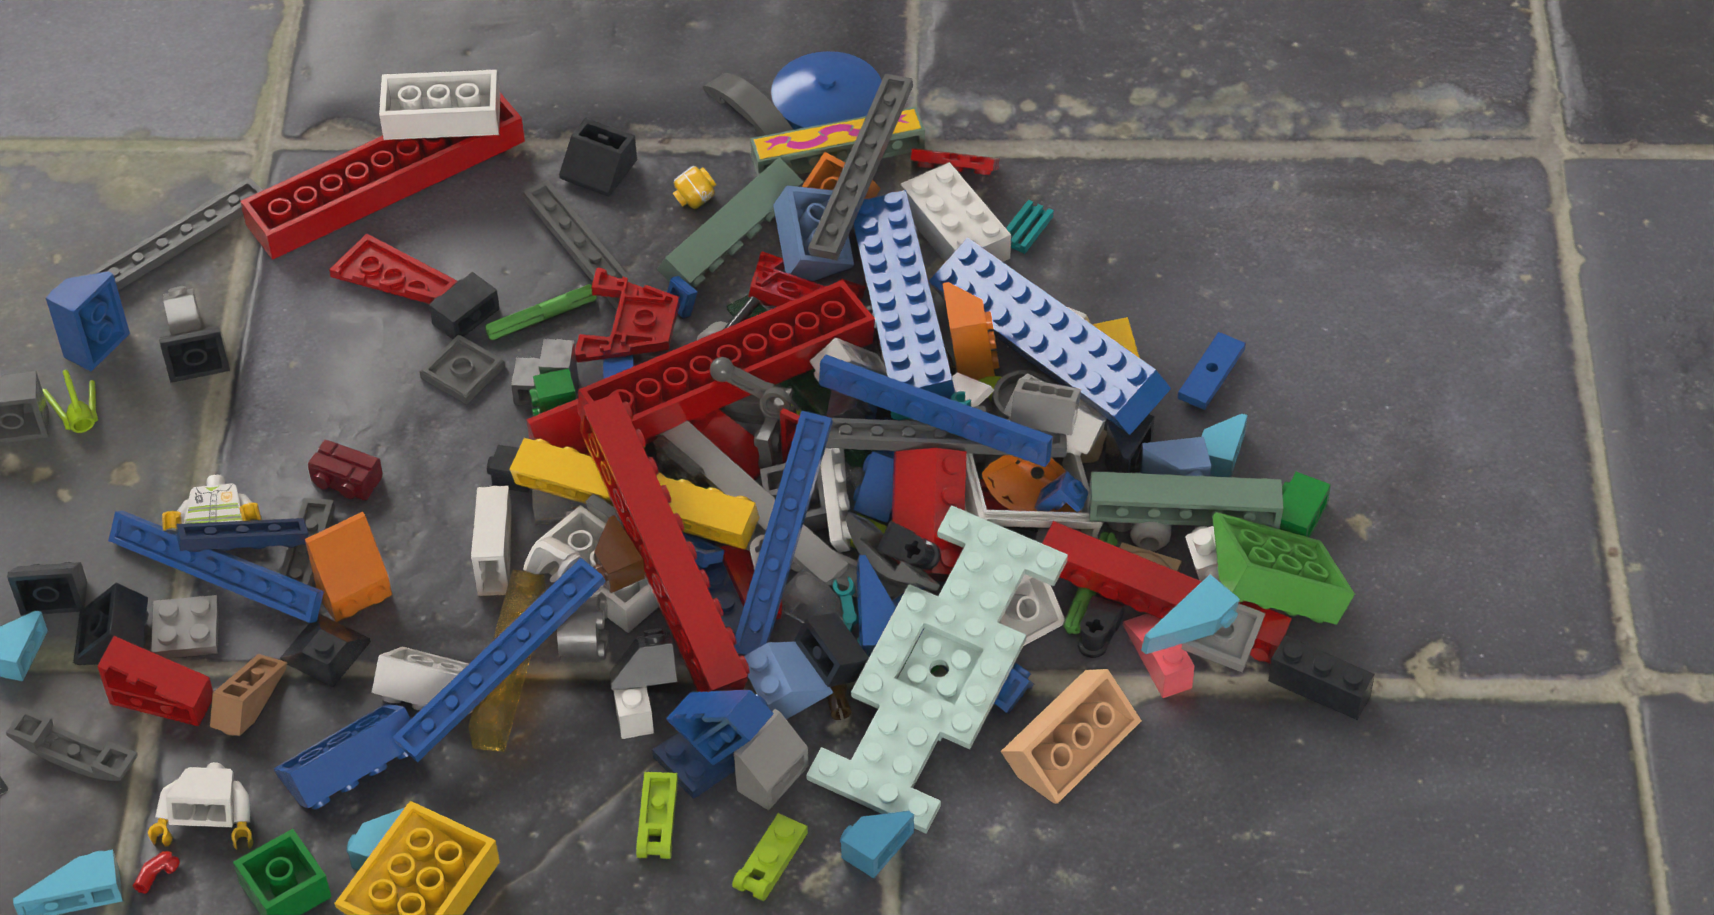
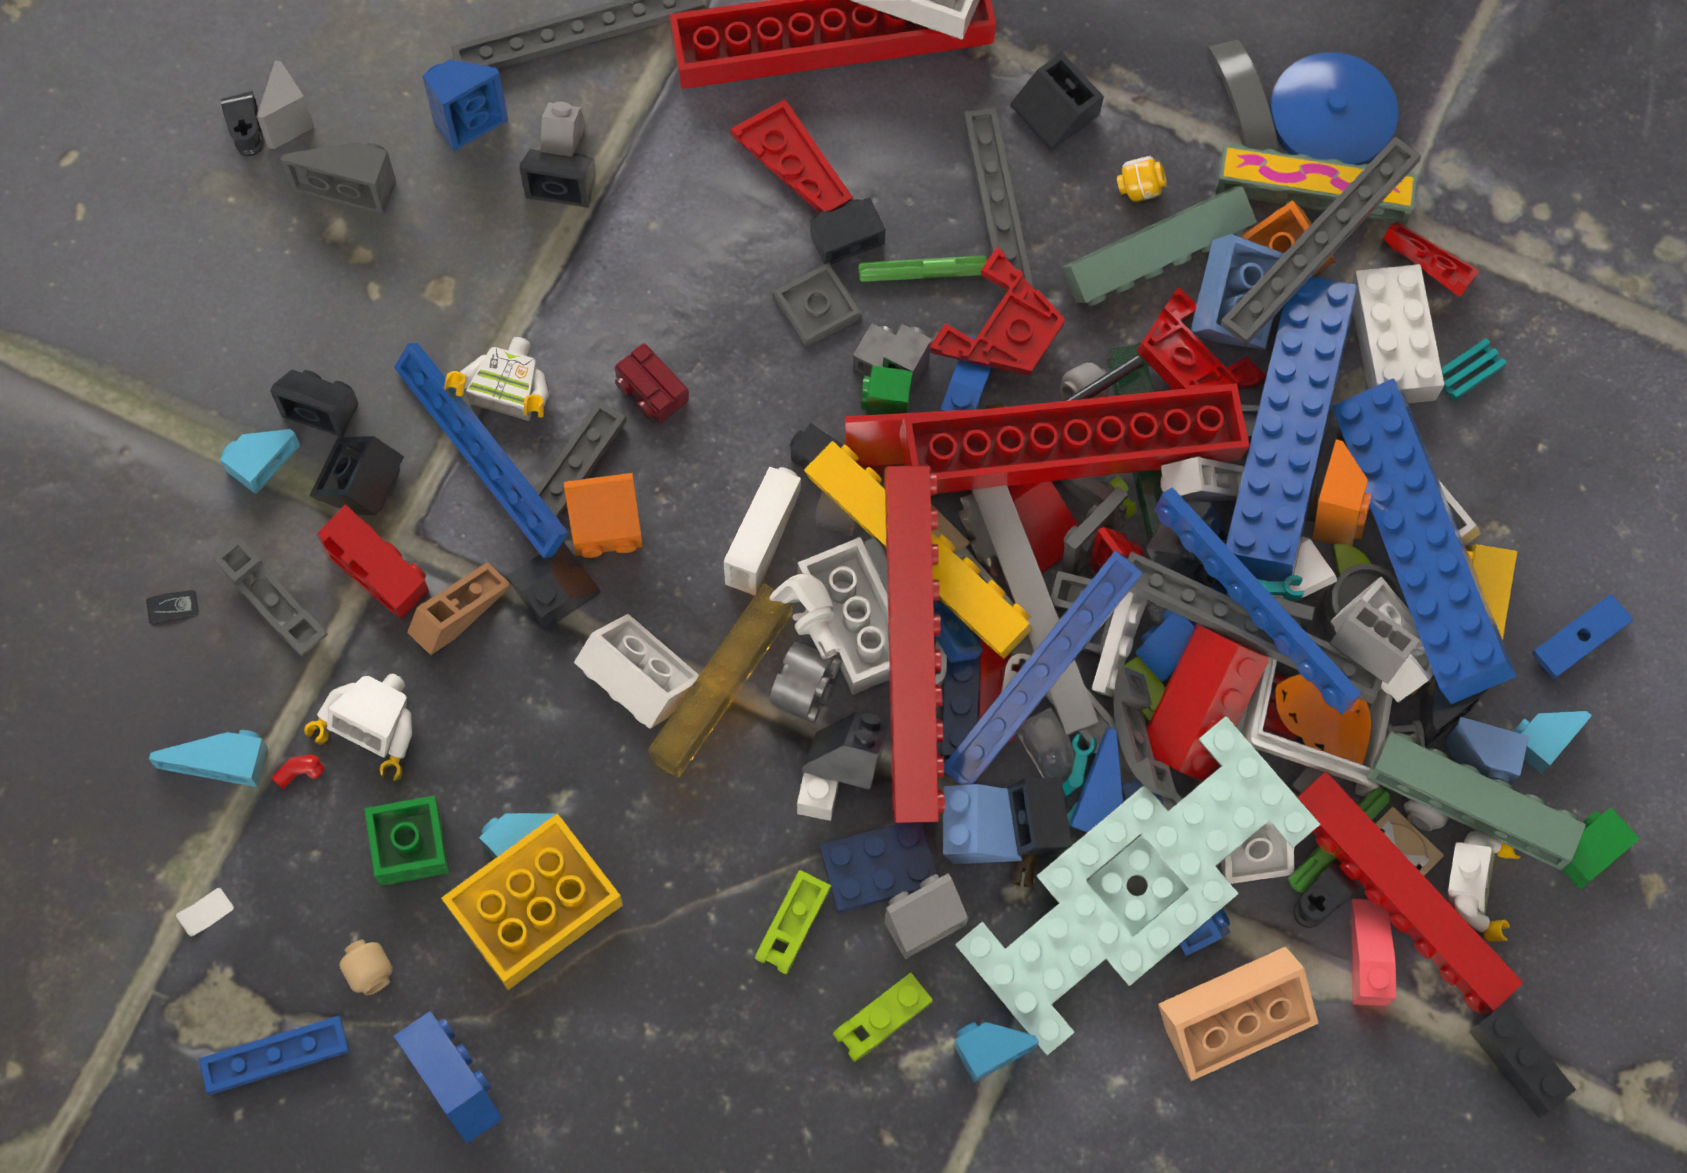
camera: 20 degrees right, 20 degrees up
lime plant [42,369,98,433] -> none
light grey plate [151,595,219,658] -> none
dark blue plate [176,518,309,552] -> none
blue slope [273,703,411,809] -> none
blue plate [393,558,605,763] -> none
reddish brown slope [593,515,645,593] -> none
blue wedge [666,690,774,765] -> none
blue tile [667,276,698,318] -> none
dark grey piece [710,357,791,419] -> none
black piece [876,521,941,571] -> none
blue bracket [1034,471,1089,512] -> none
medium azure slope [1141,574,1240,654] -> none
light grey plate [1181,603,1265,673] -> none
bright green slope [1213,512,1355,625] -> none

